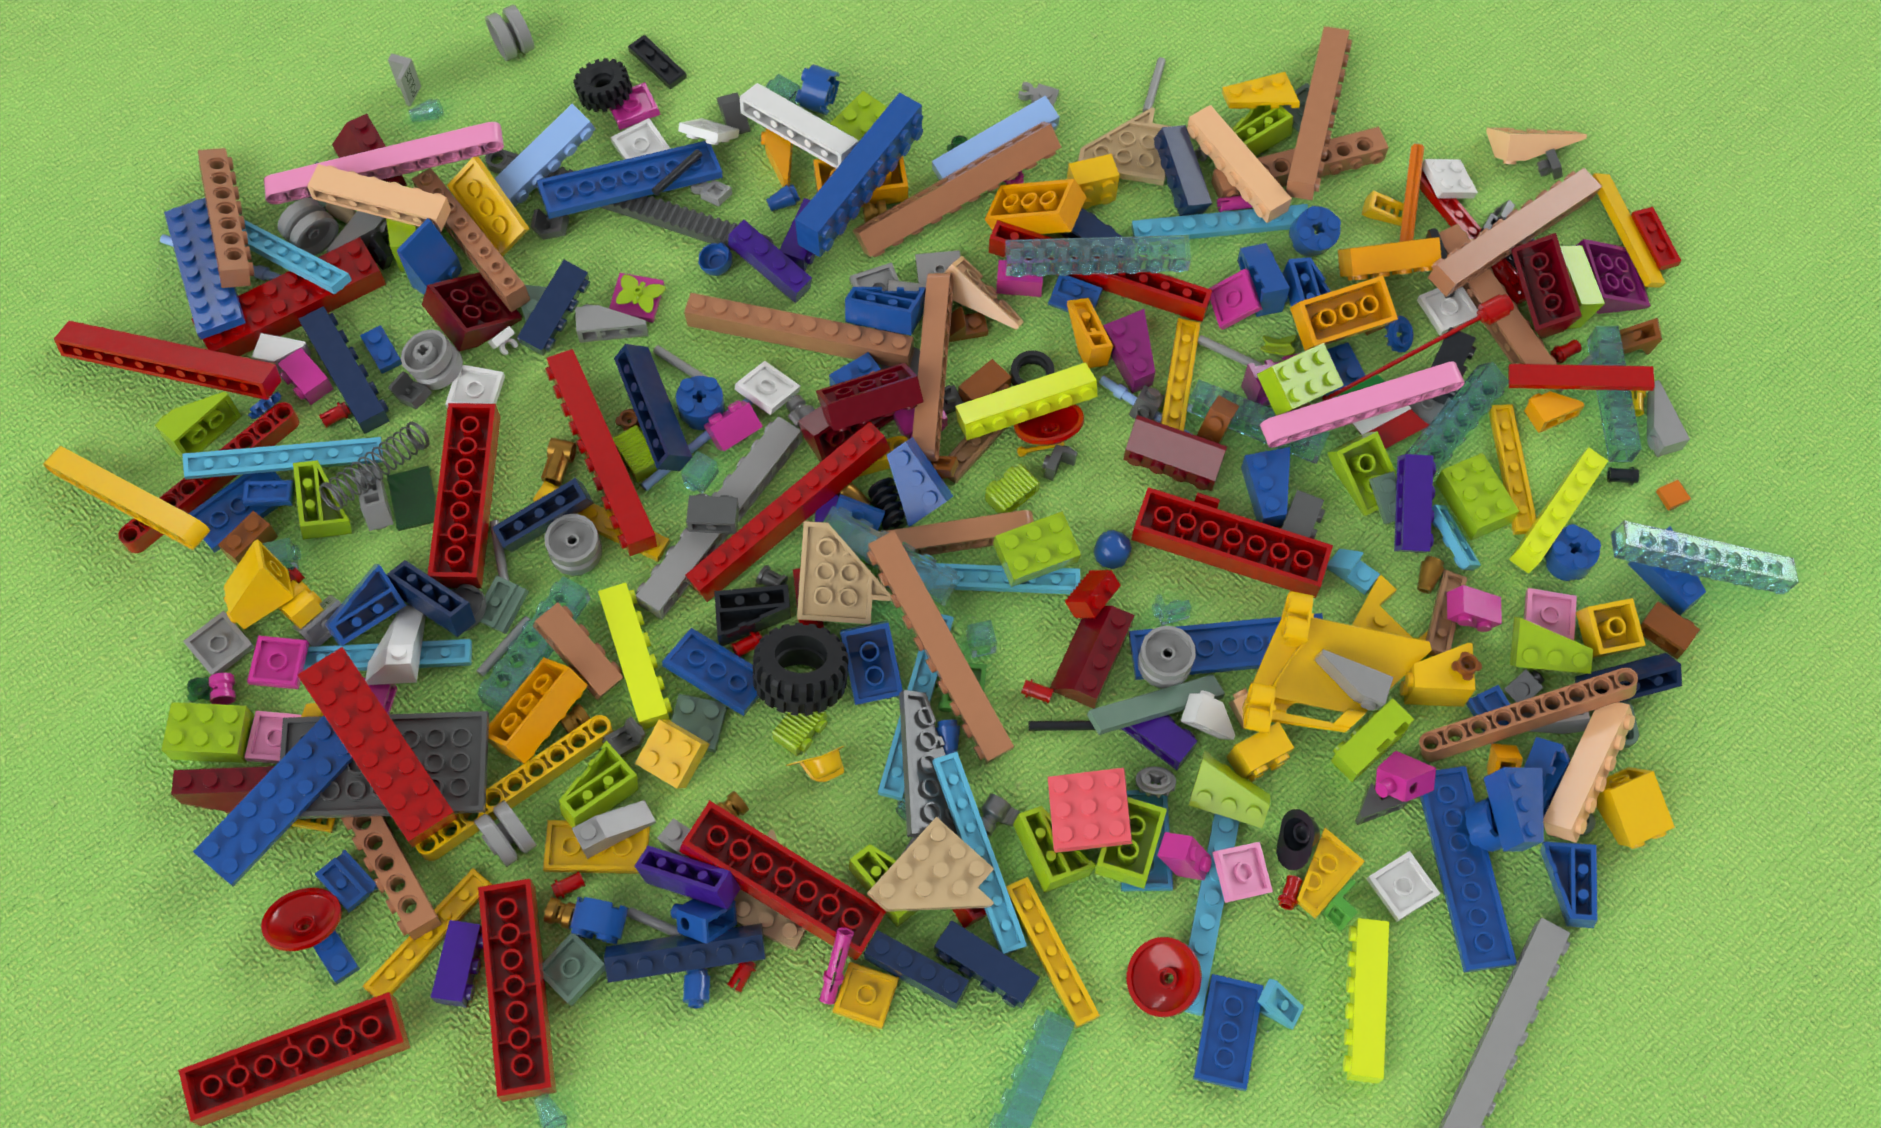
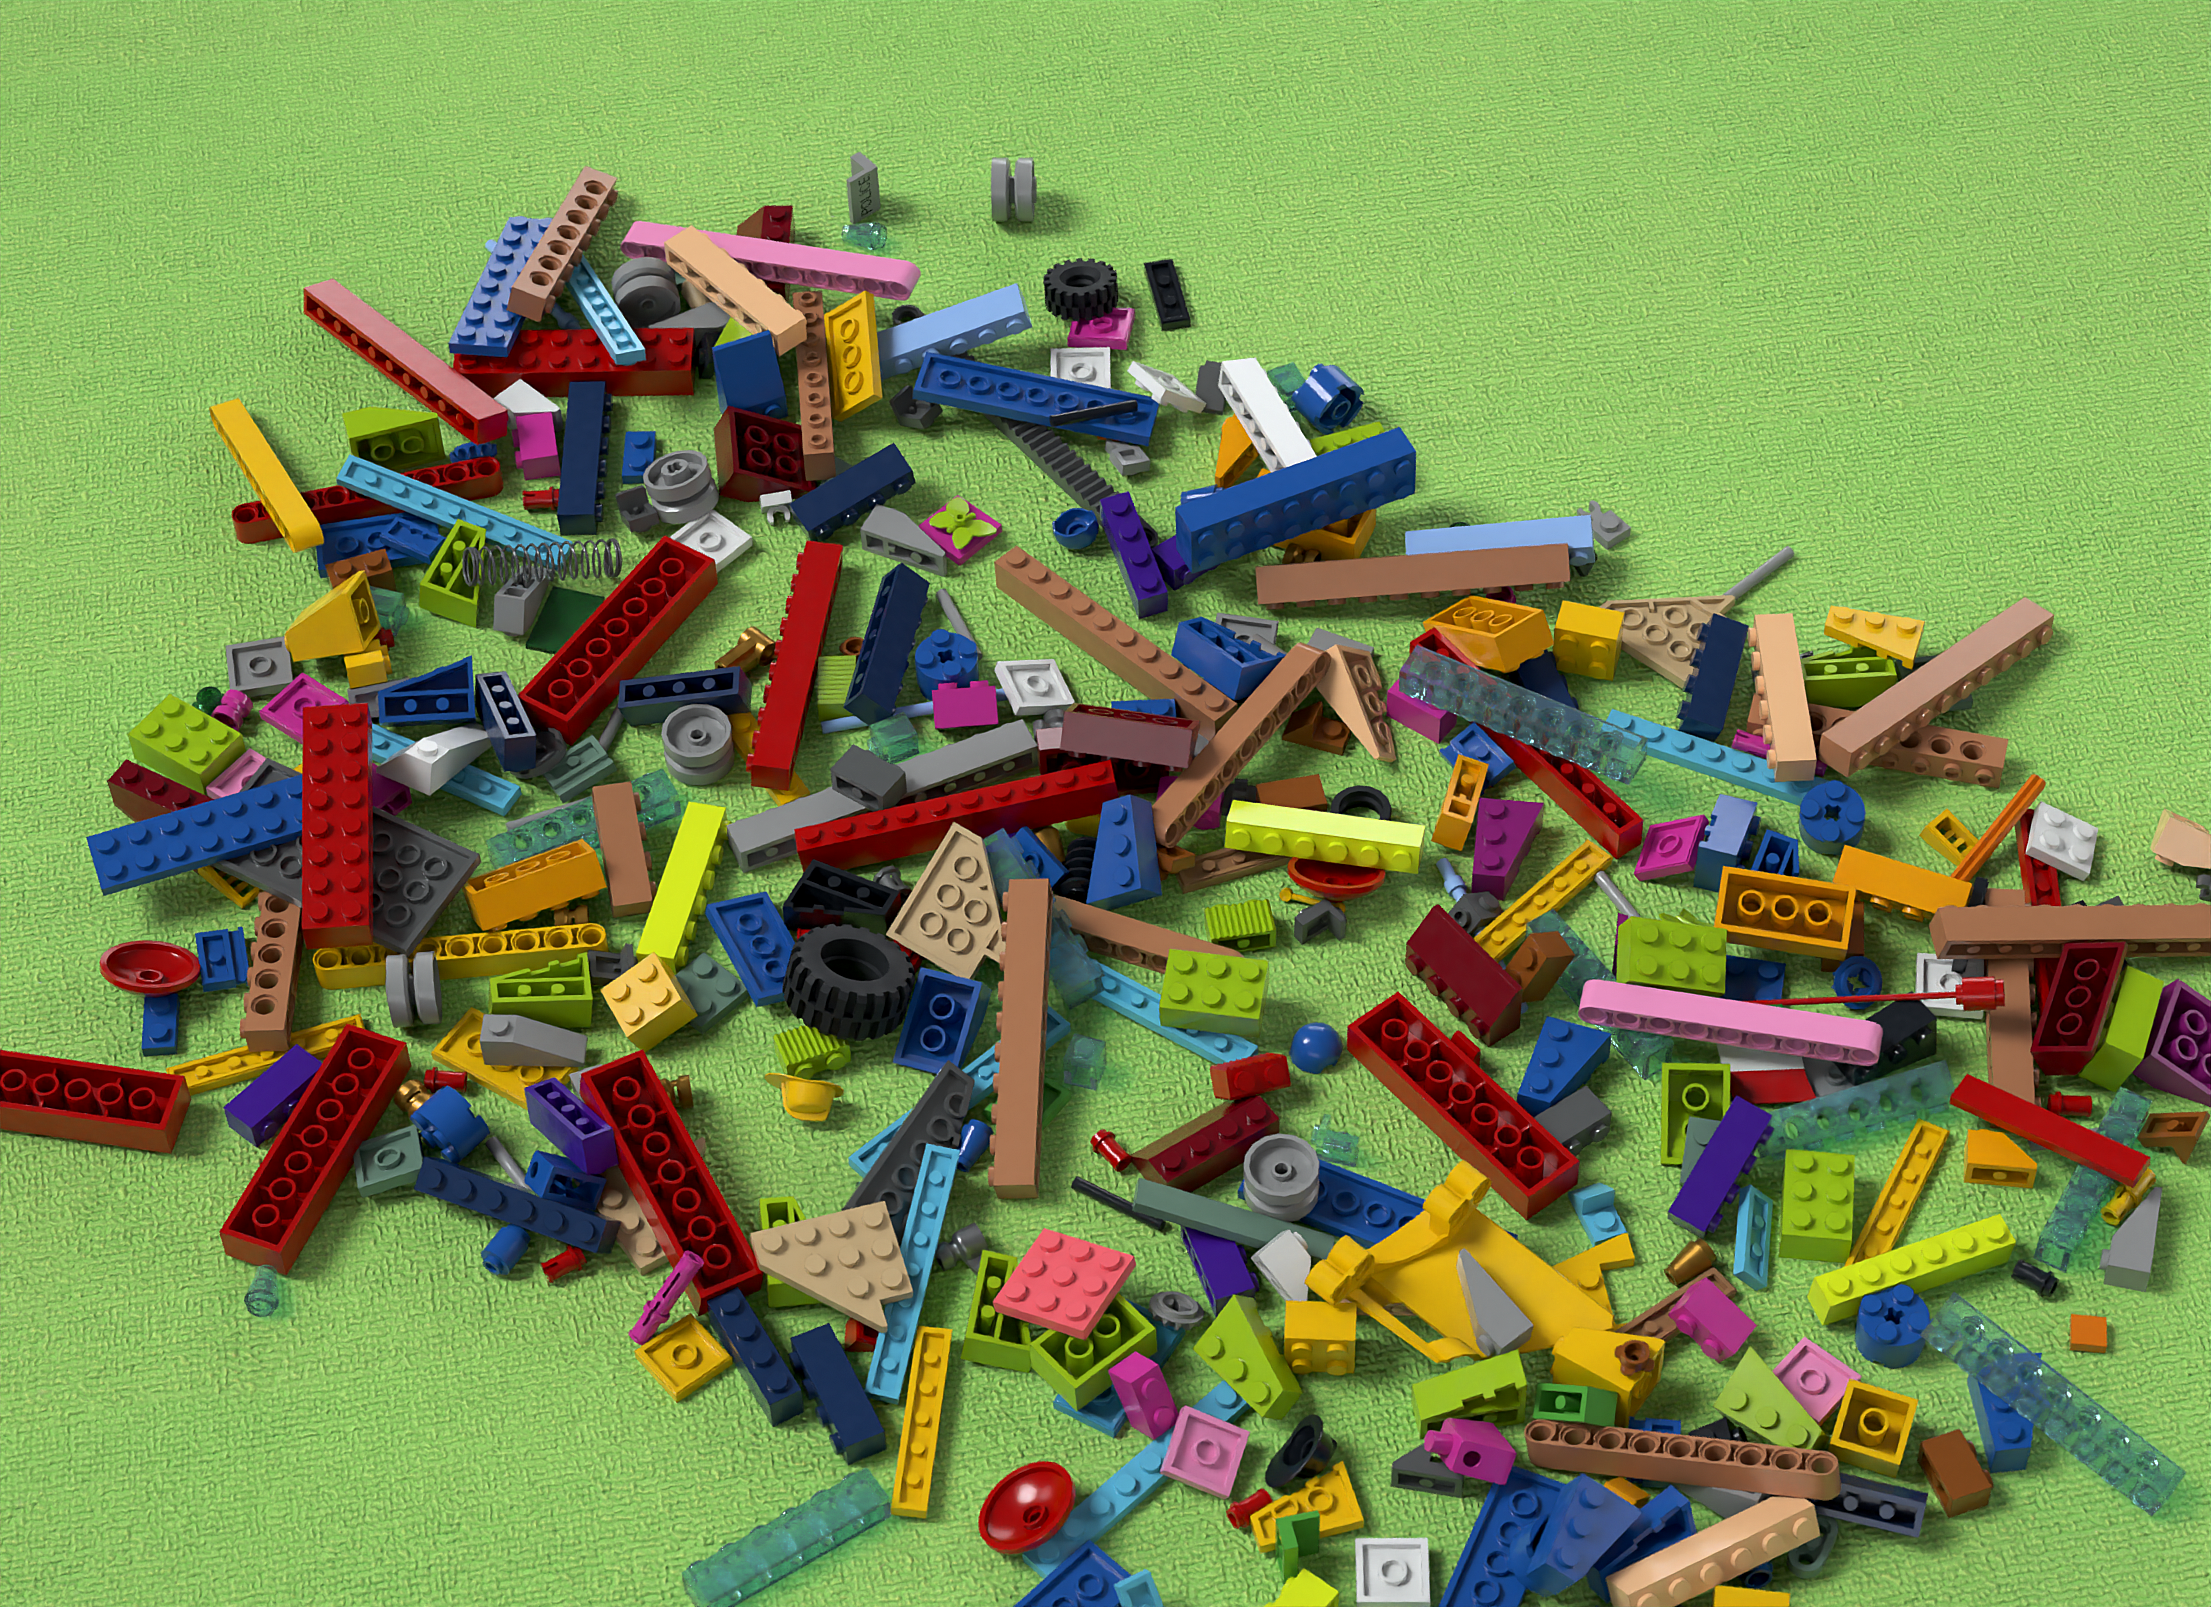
camera: 35 degrees right, 15 degrees down
none -> bright green brick [1533,1383,1618,1427]

